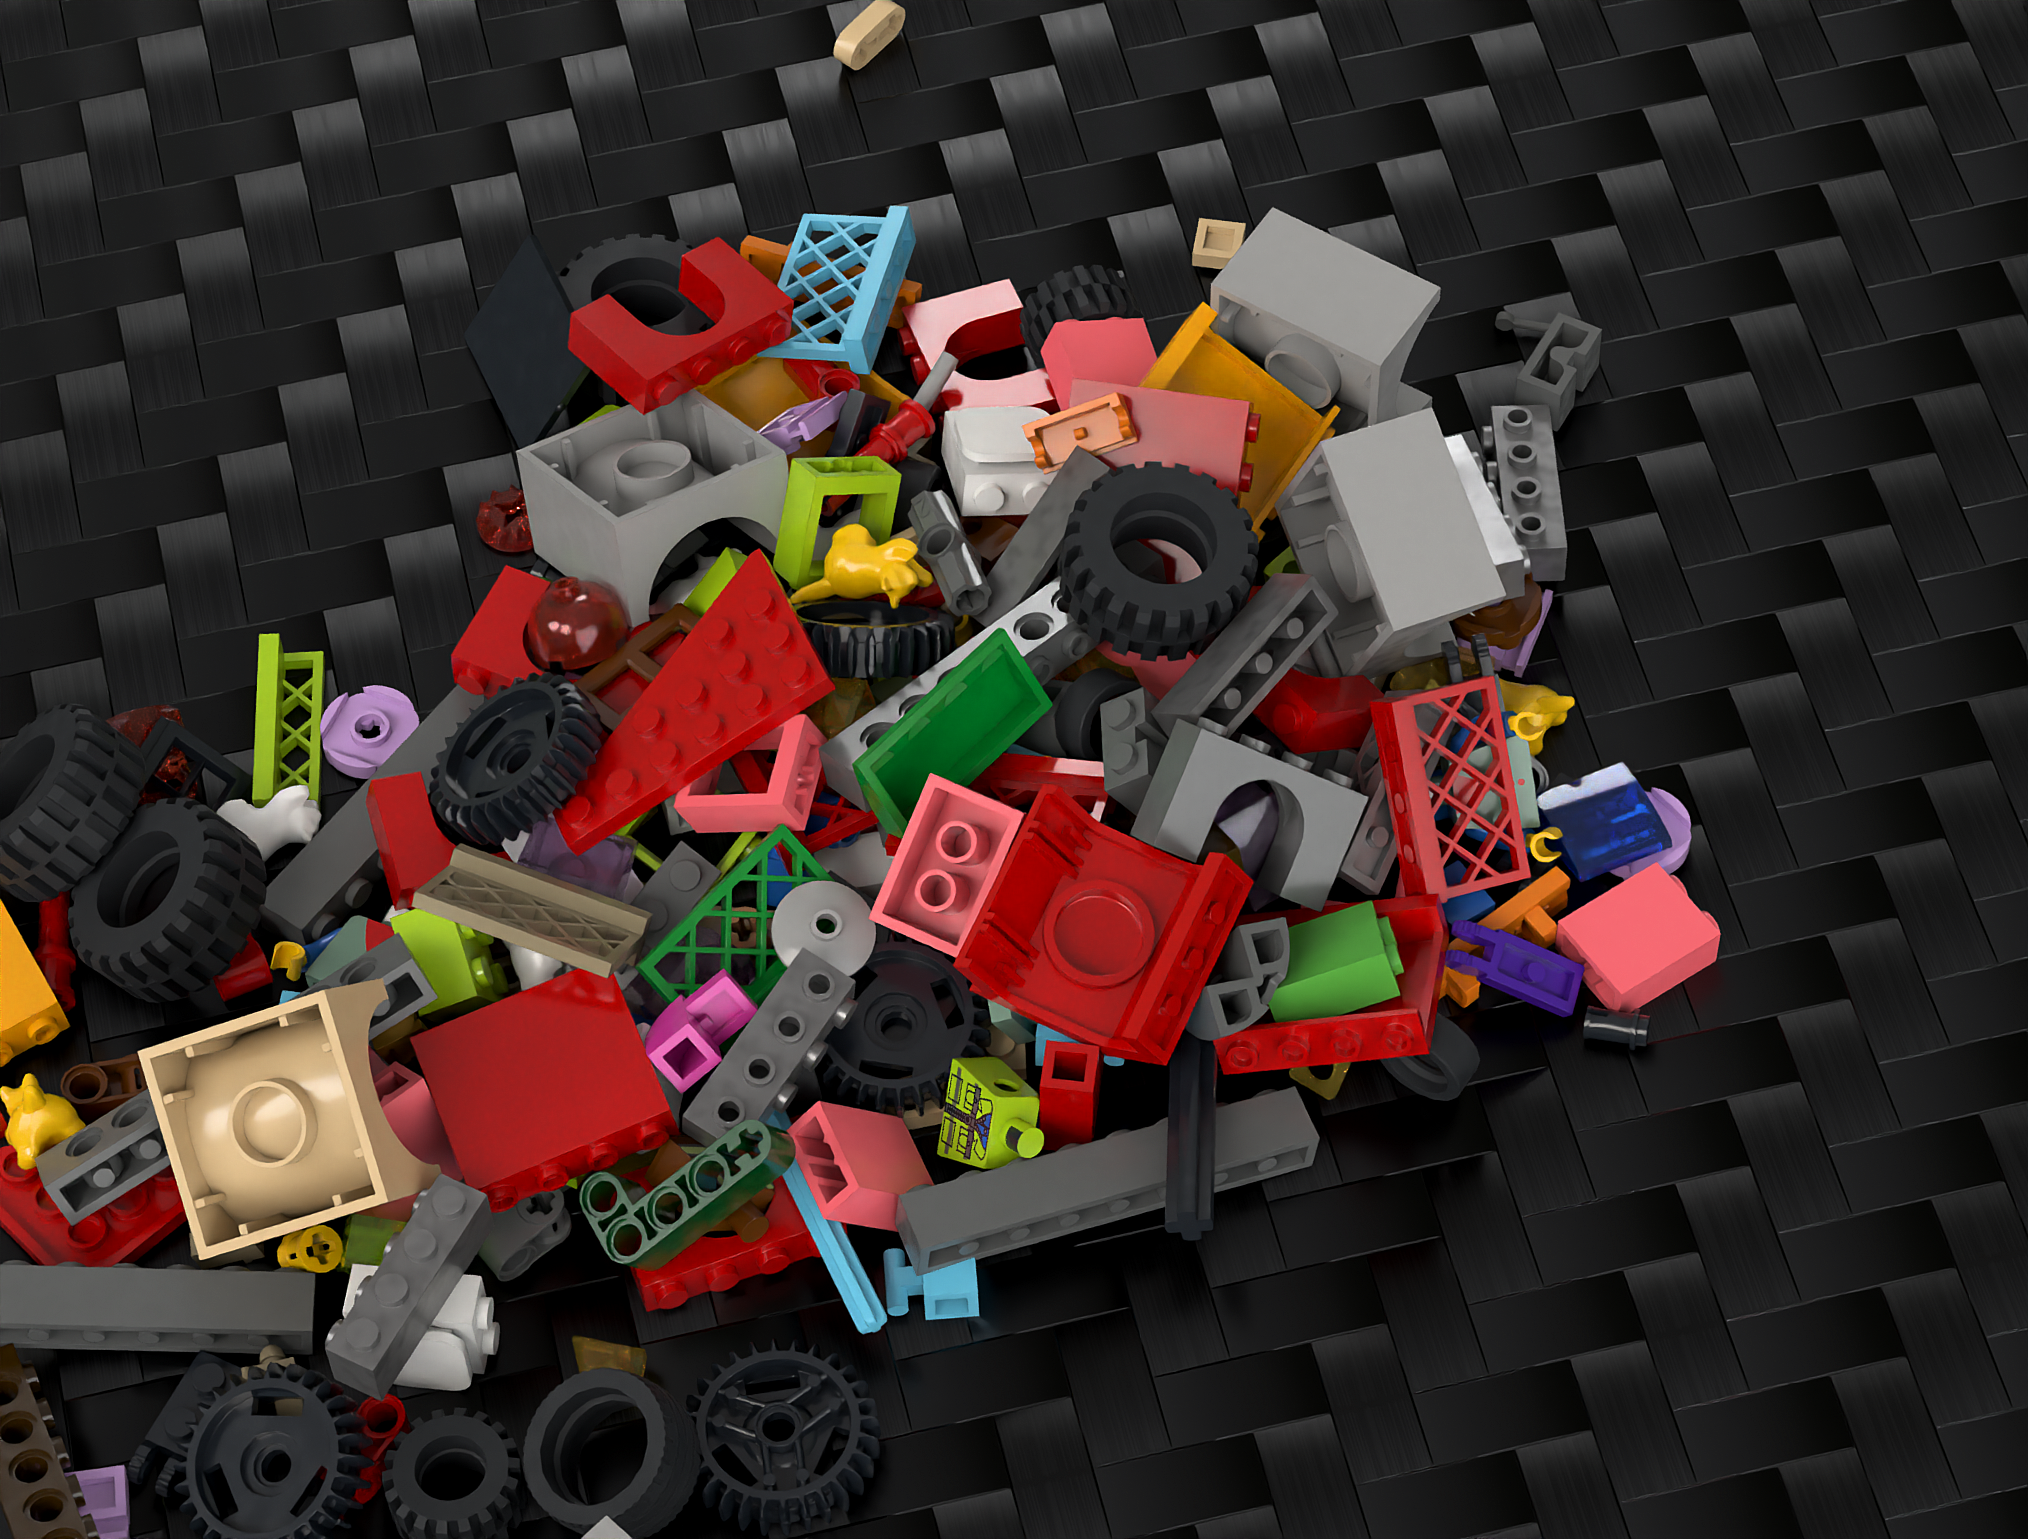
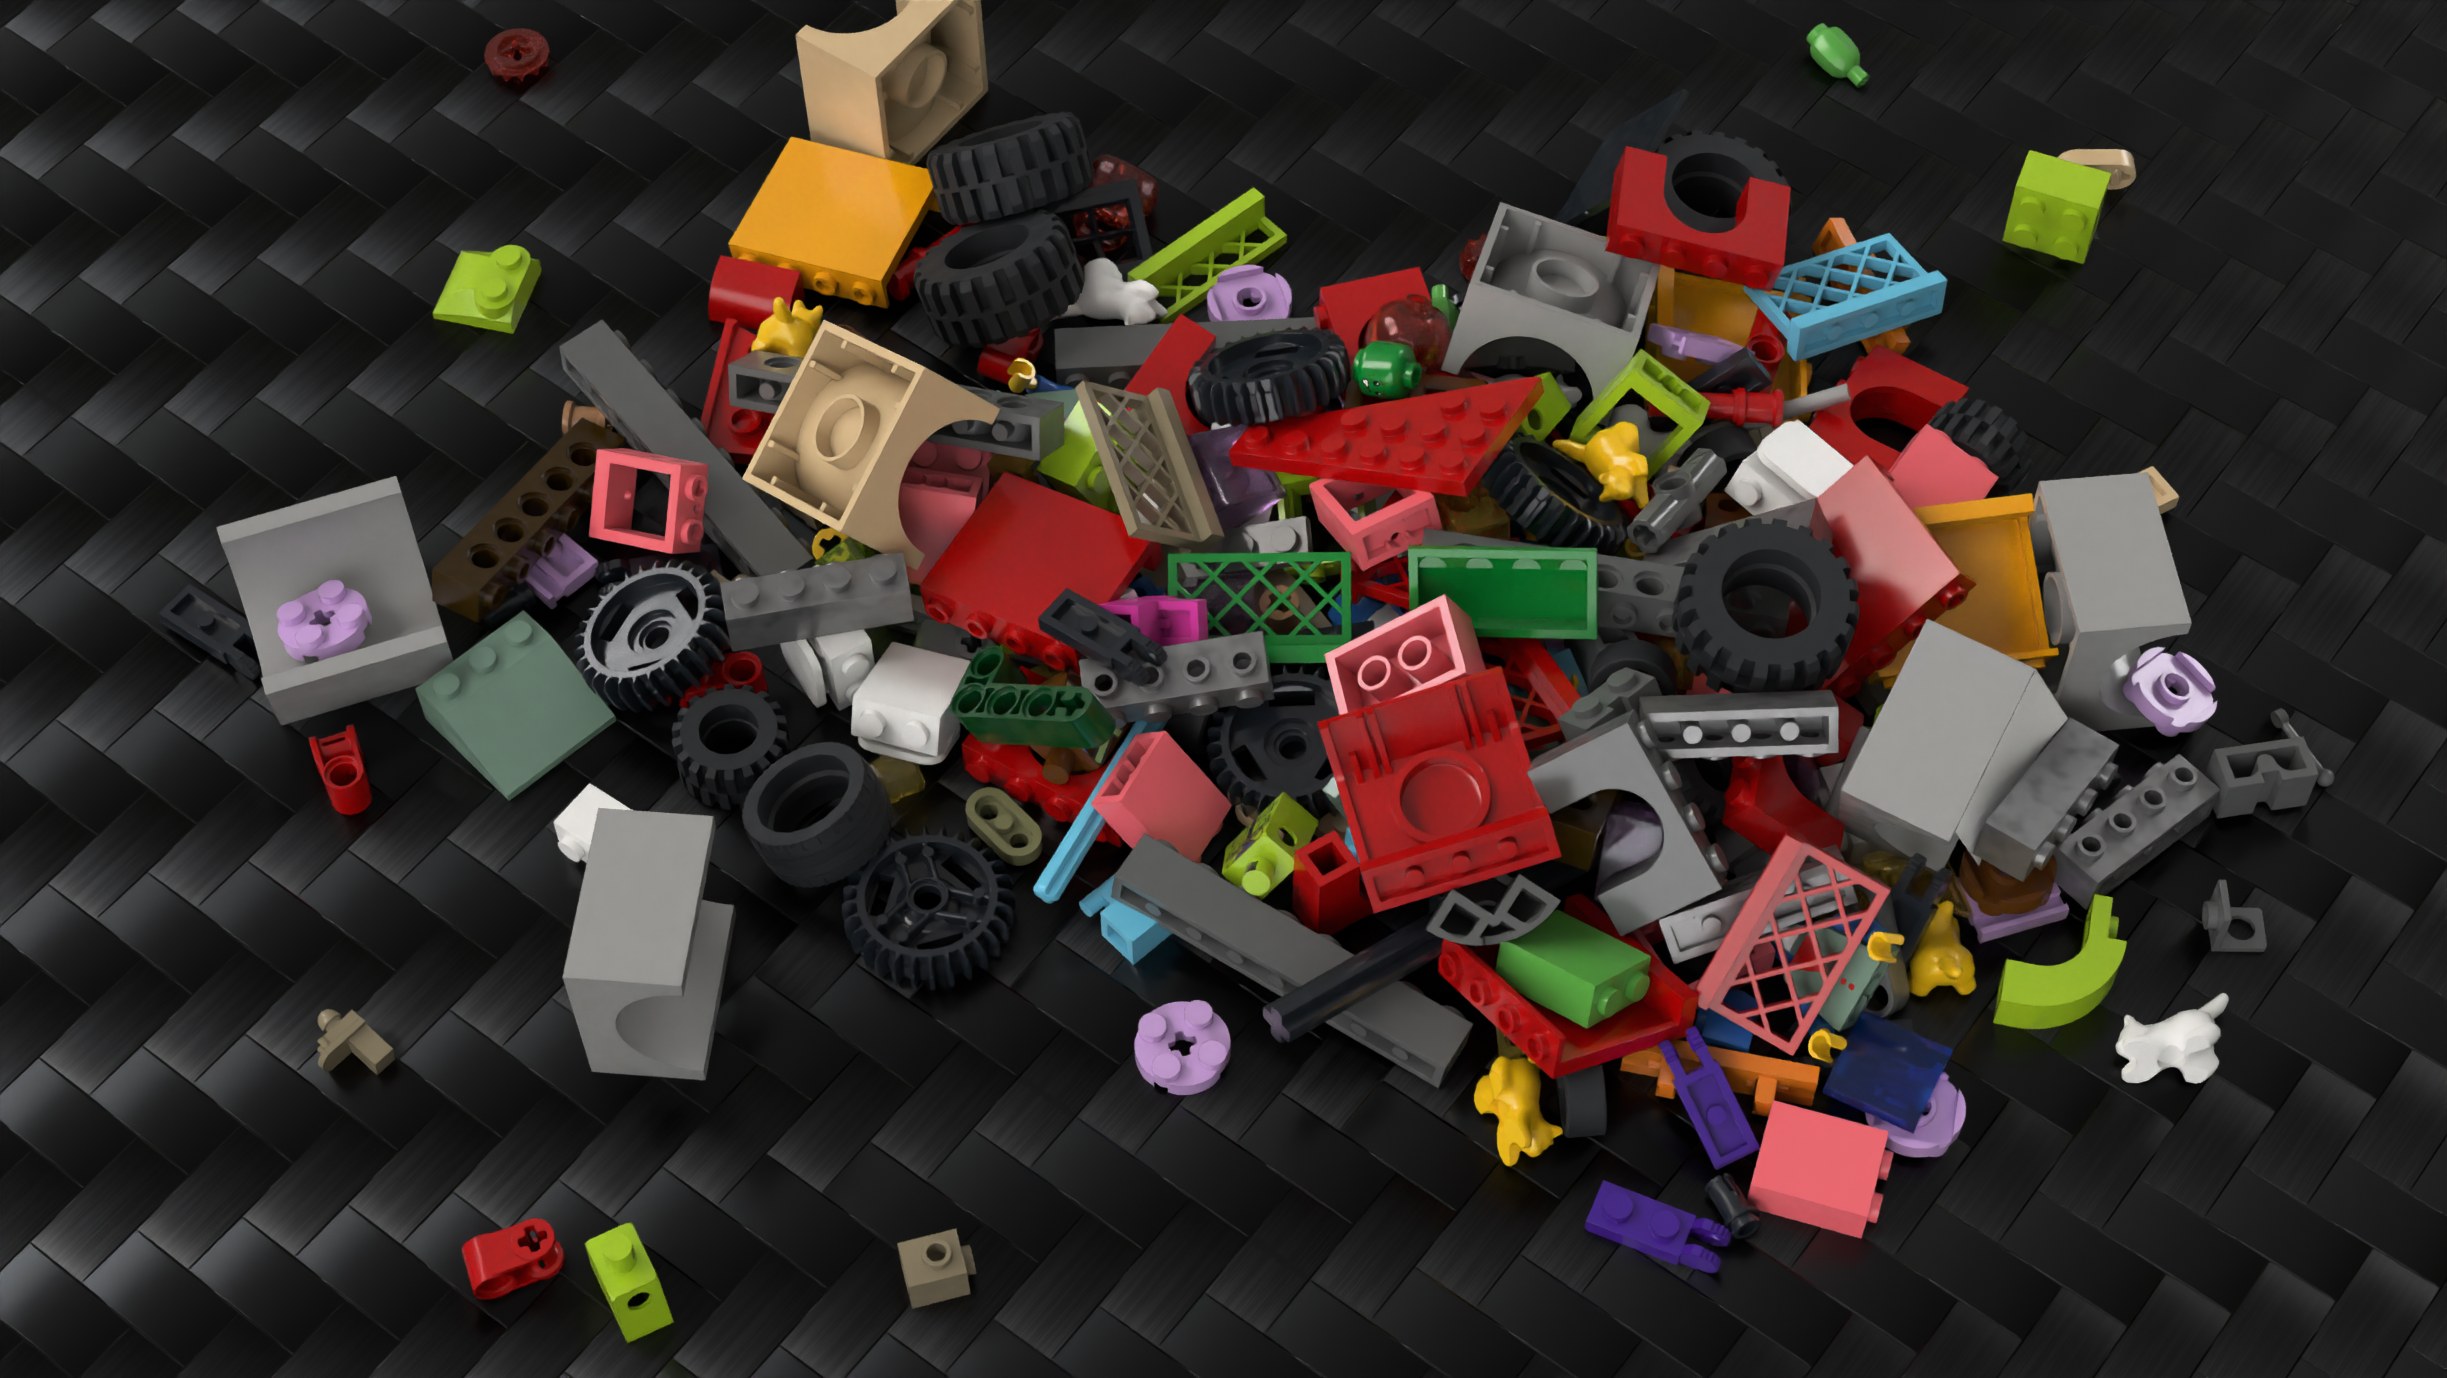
camera: 50 degrees right, 0 degrees up
light grey dish [771,881,876,977] -> none
orange hinge [1022,392,1139,475] -> none
none -> coral window [589,448,709,554]
none -> white brick [851,642,970,765]
none -> olive plate [966,787,1043,866]
none -> black hinge [1038,588,1168,687]
none -> lavender plate [1135,1000,1231,1095]
none -> green head [1352,340,1422,401]
none -> yellow animal [1474,1056,1563,1166]
none -> dark purple hinge [1585,1180,1732,1274]
none -> bright green plant [1806,23,1870,88]
none -> lime arch [1993,894,2127,1029]
none -> lime brick [2002,150,2112,264]
none -> white animal [2115,993,2229,1084]
none -> lavender plate [2123,647,2217,737]
none -> dark grey bracket [2202,880,2267,952]

